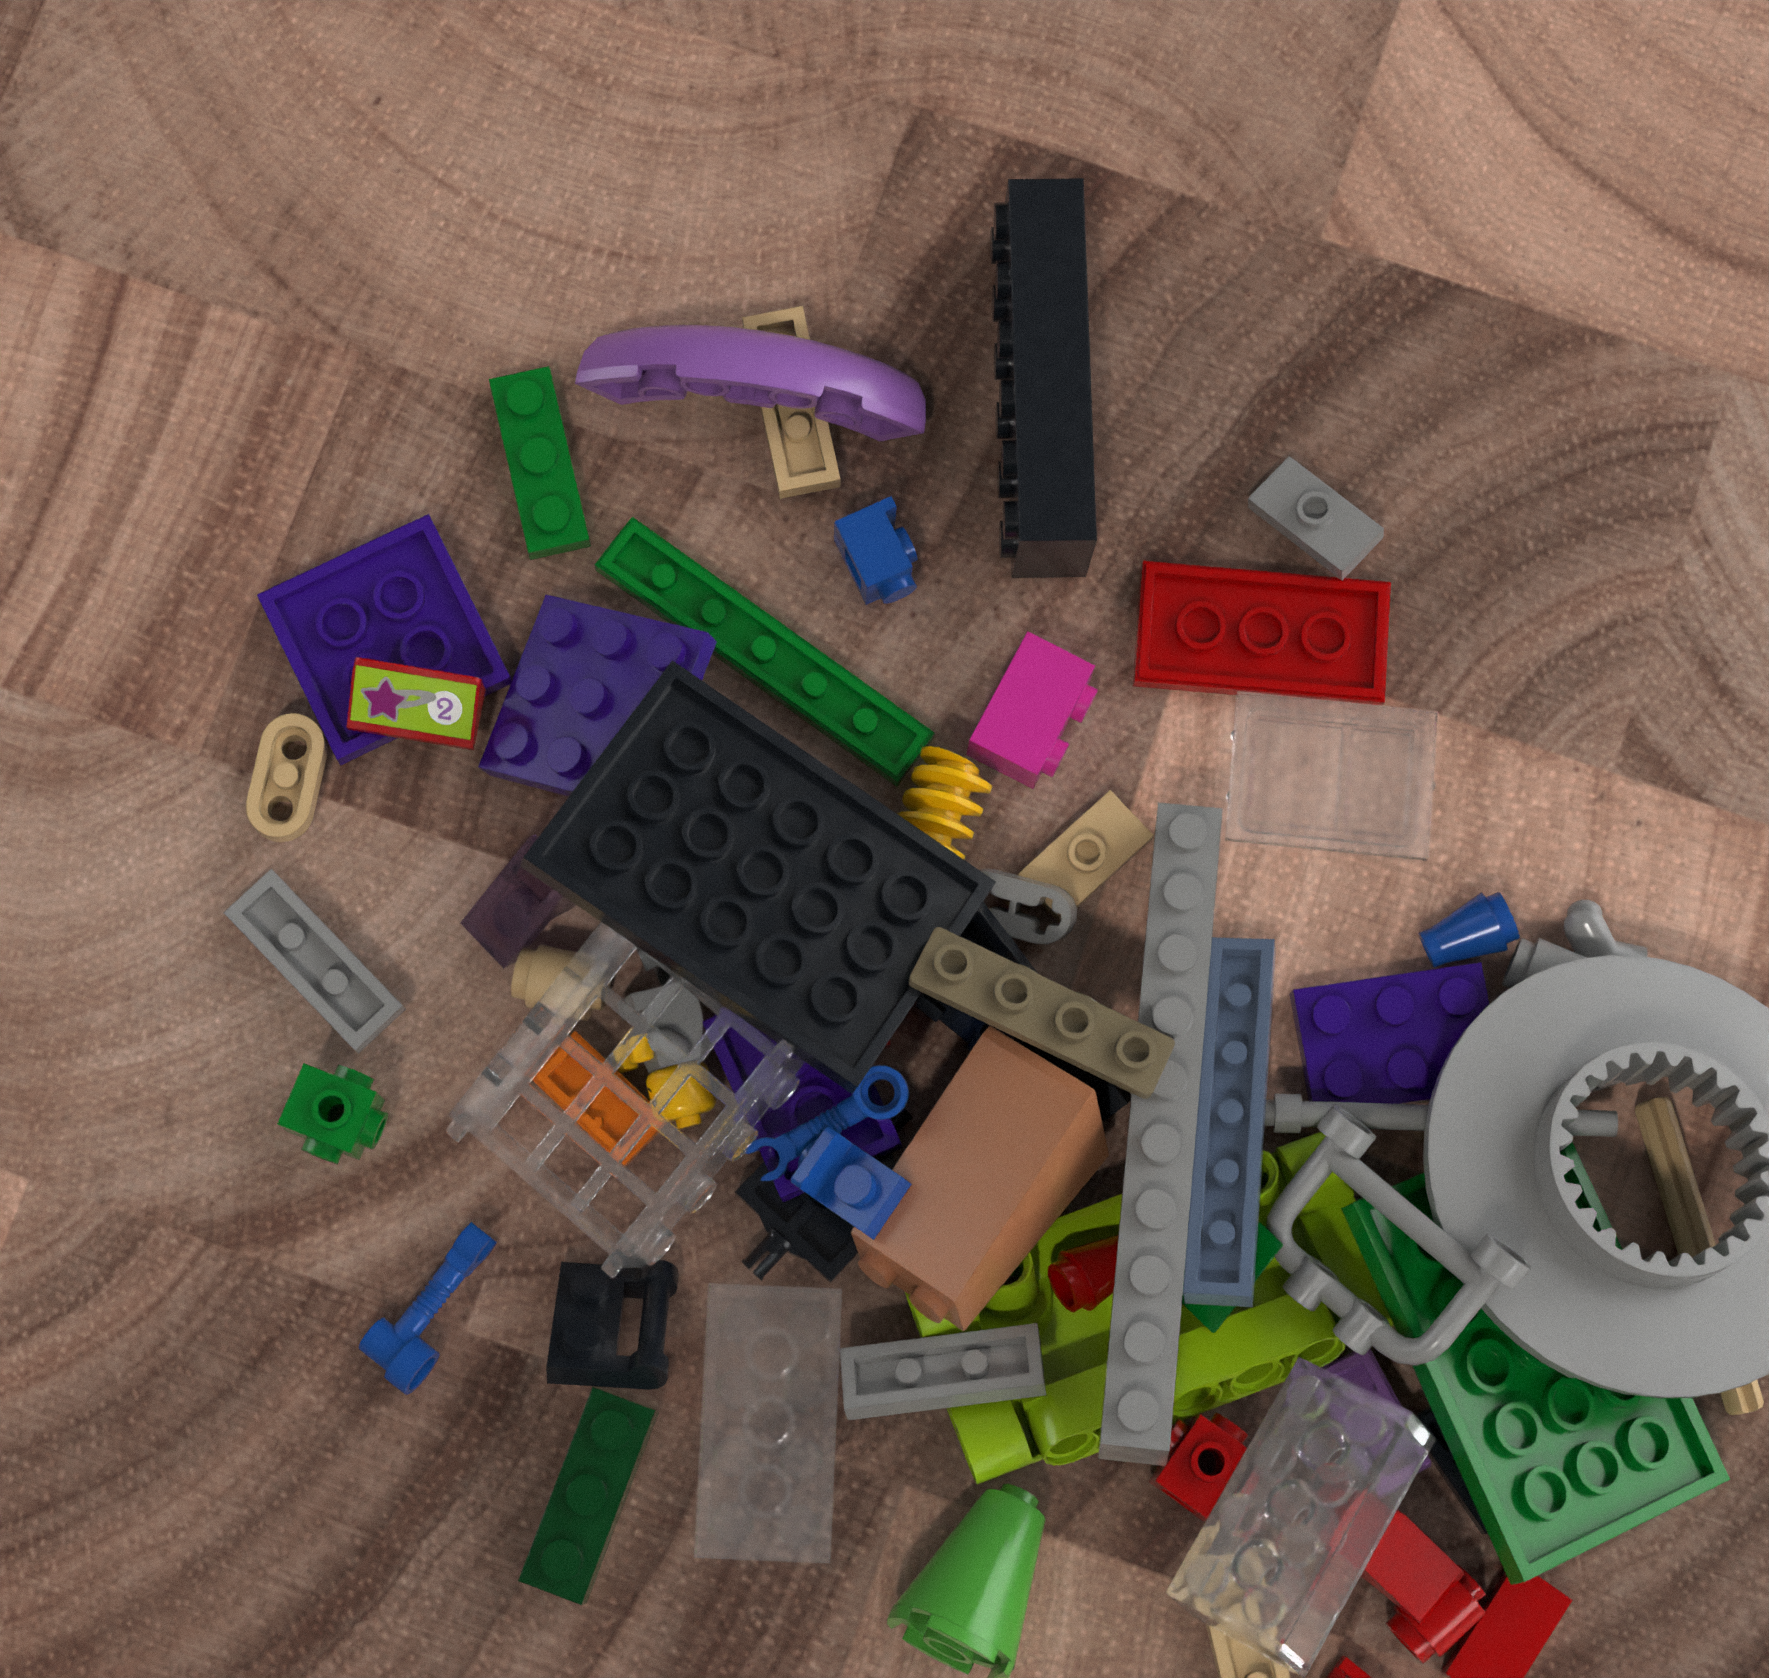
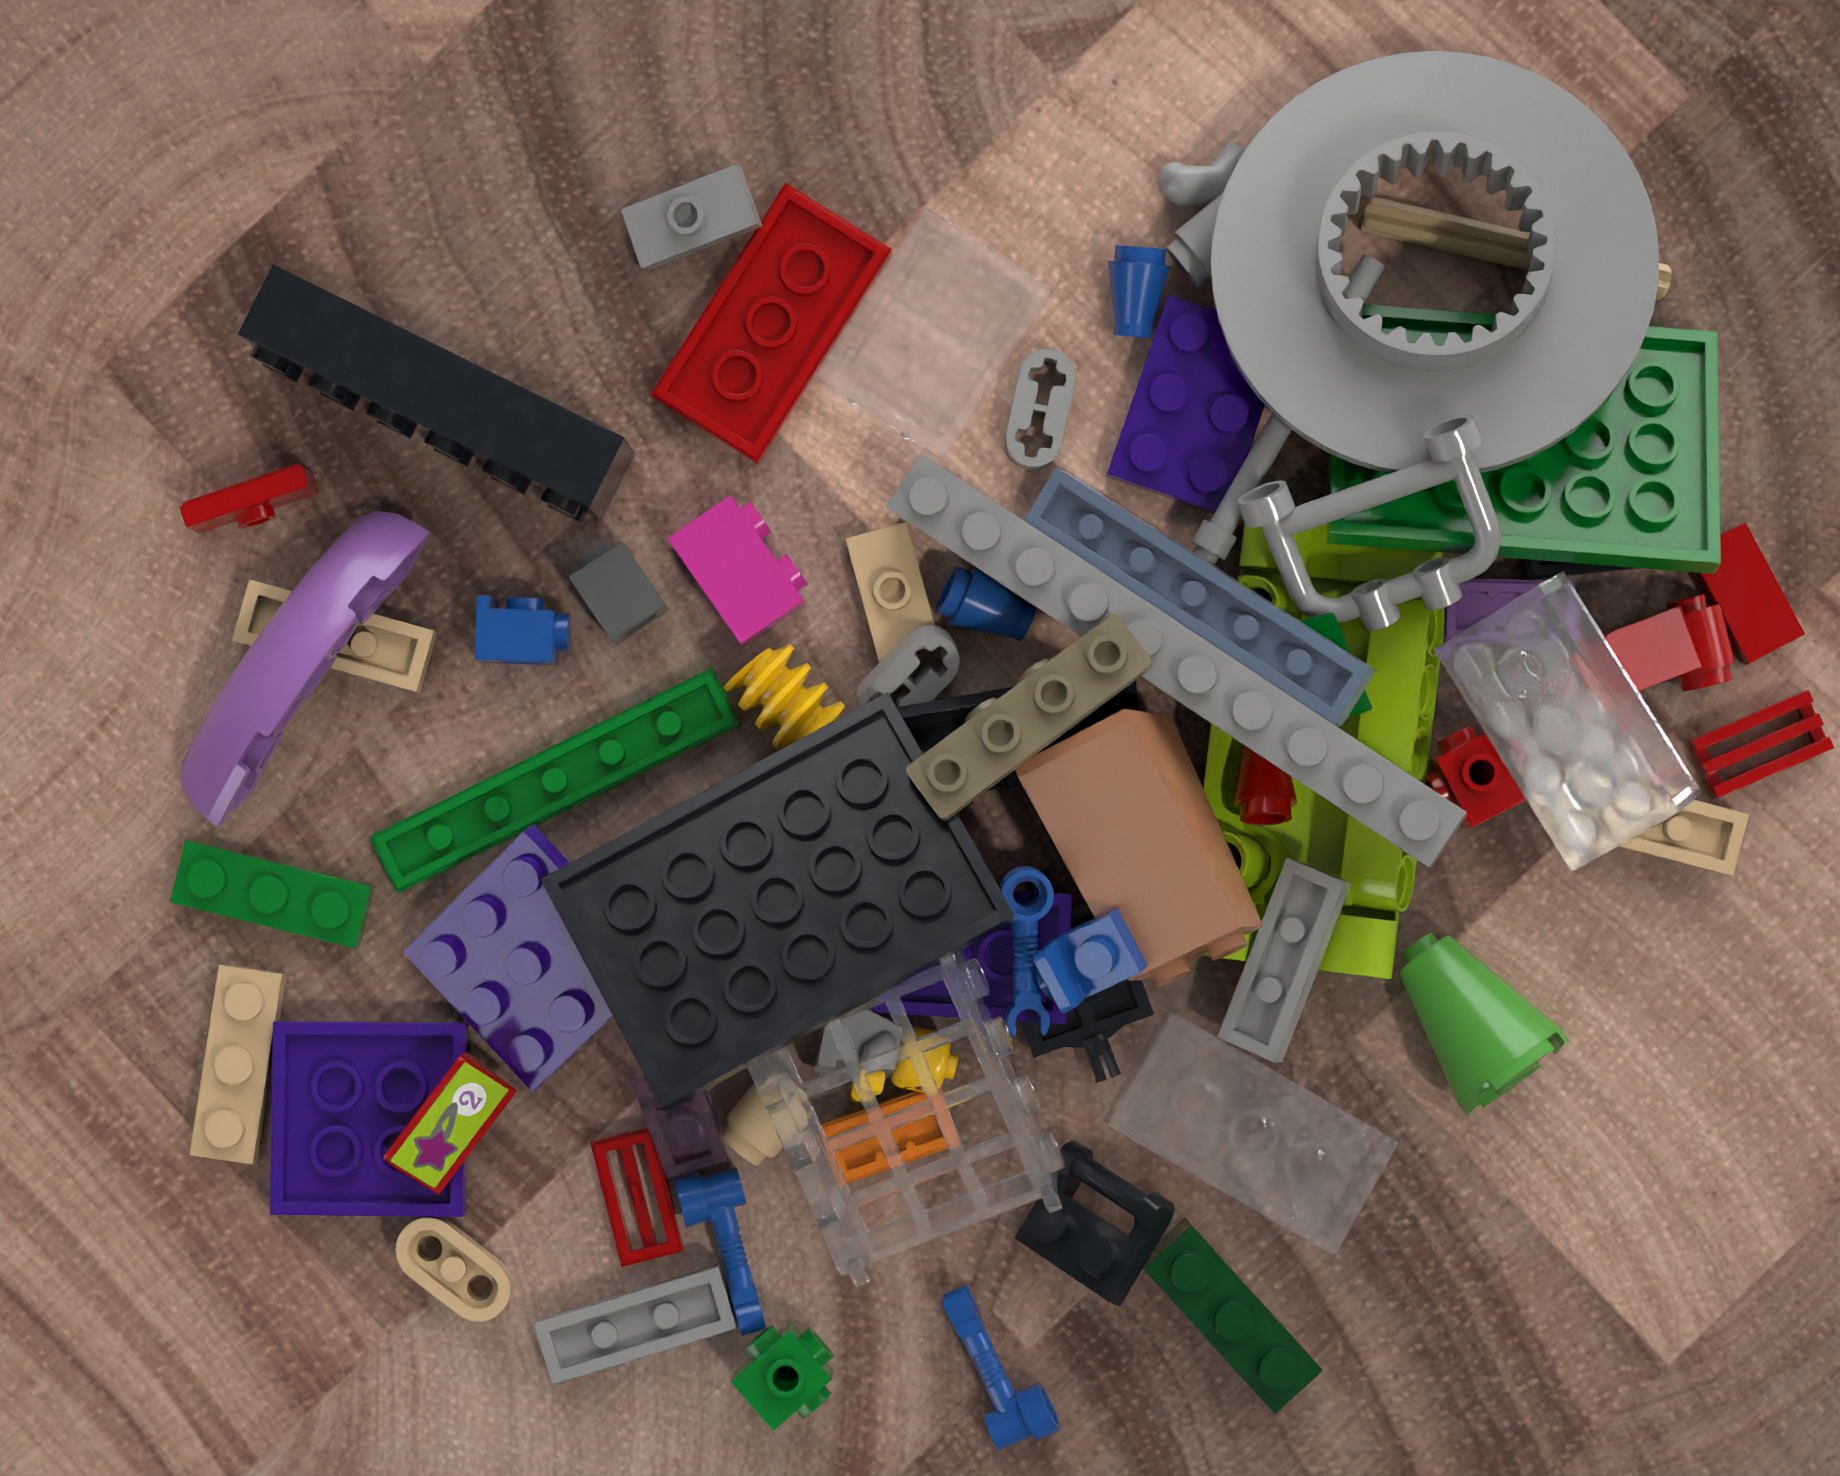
camera: 60 degrees left, 10 degrees up
none -> red plate [179,463,319,534]
none -> tan plate [189,964,287,1165]
none -> dark grey brick [569,541,669,645]
none -> red tile [590,1125,685,1267]
none -> blue brick [673,1167,766,1336]
none -> blue cone [936,566,1036,641]
none -> light grey beam [1005,349,1075,470]

